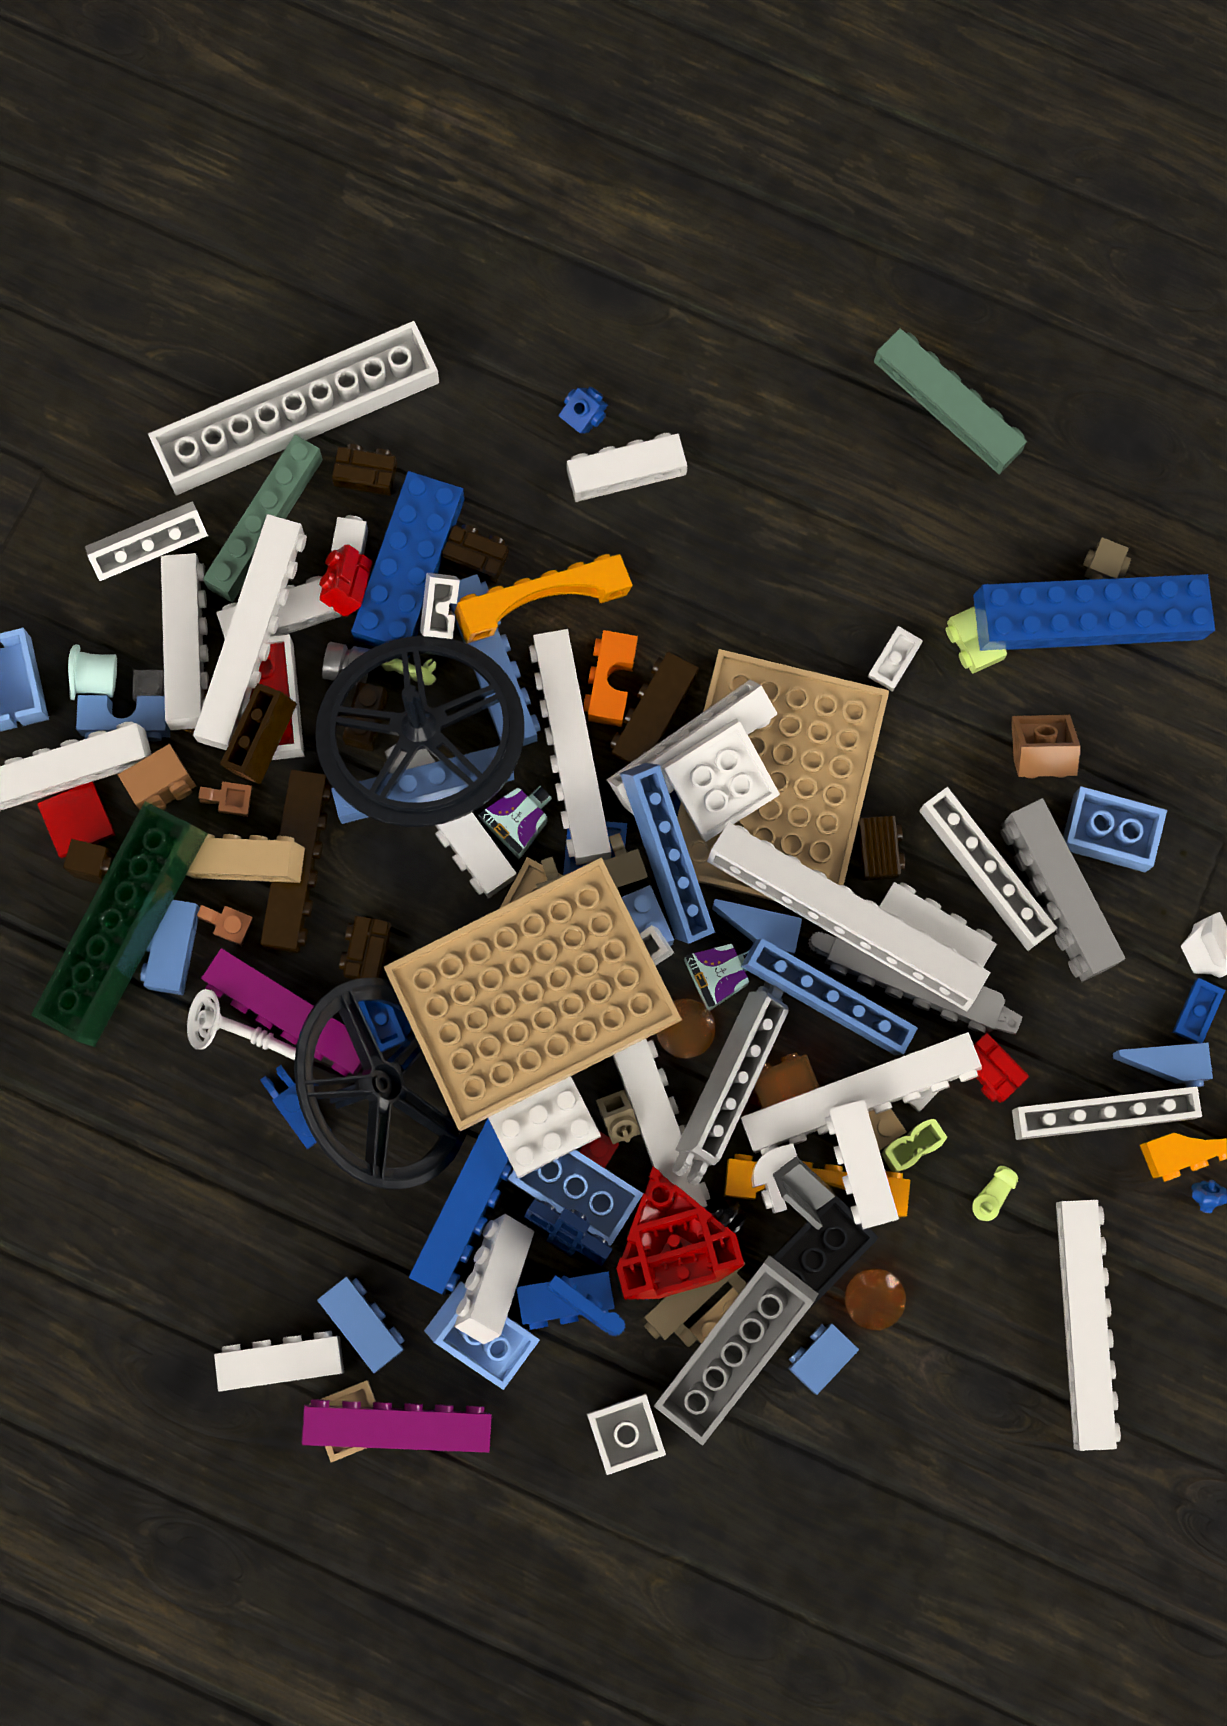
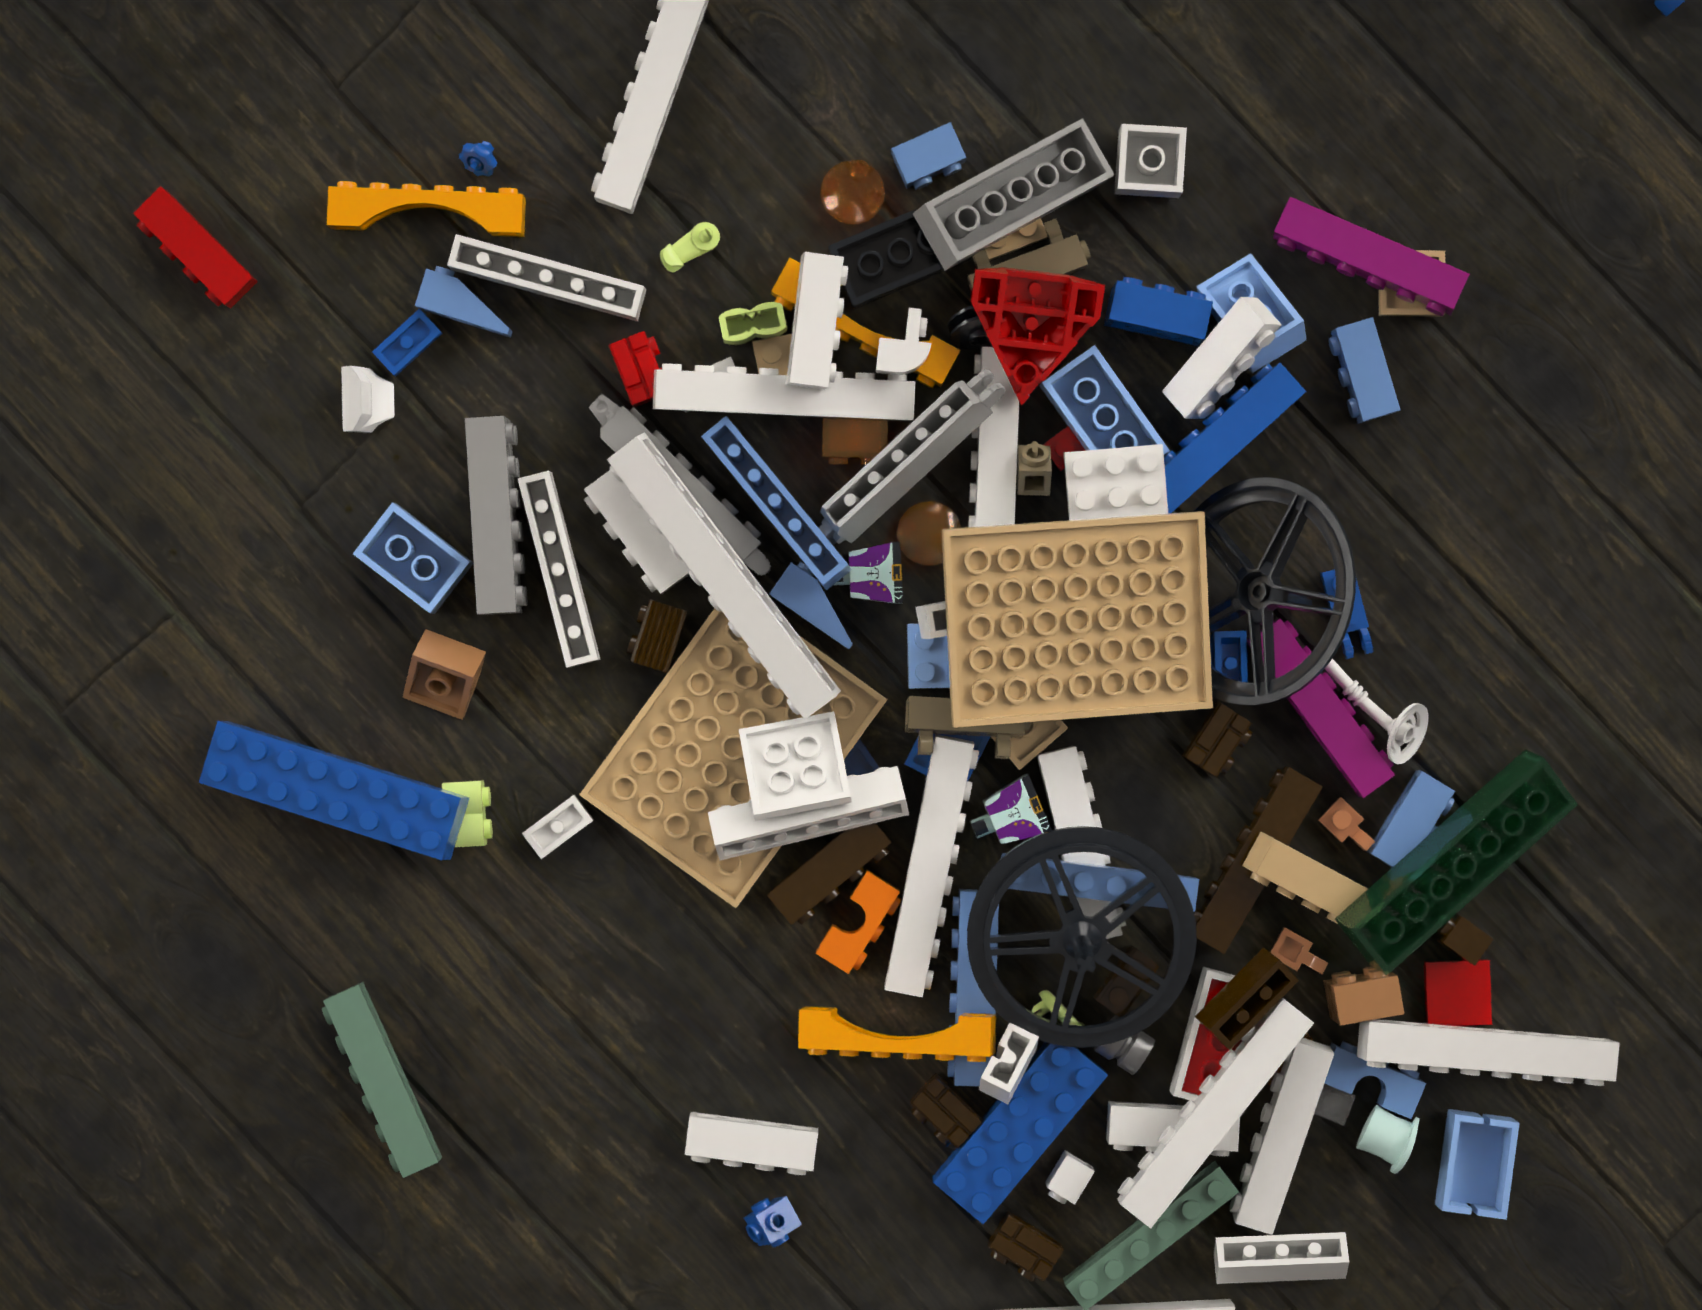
camera: 155 degrees left, 10 degrees up
white brick [214,1331,344,1392] -> none
red brick [319,545,373,616] -> none
dark blue plate [524,1199,612,1267] -> none
blue hinge [547,1275,626,1337] -> none
medium blue brick [620,762,715,944] -> none
dark grey panel [773,1156,835,1230] -> none
dark tan brick [1083,537,1131,580] -> none

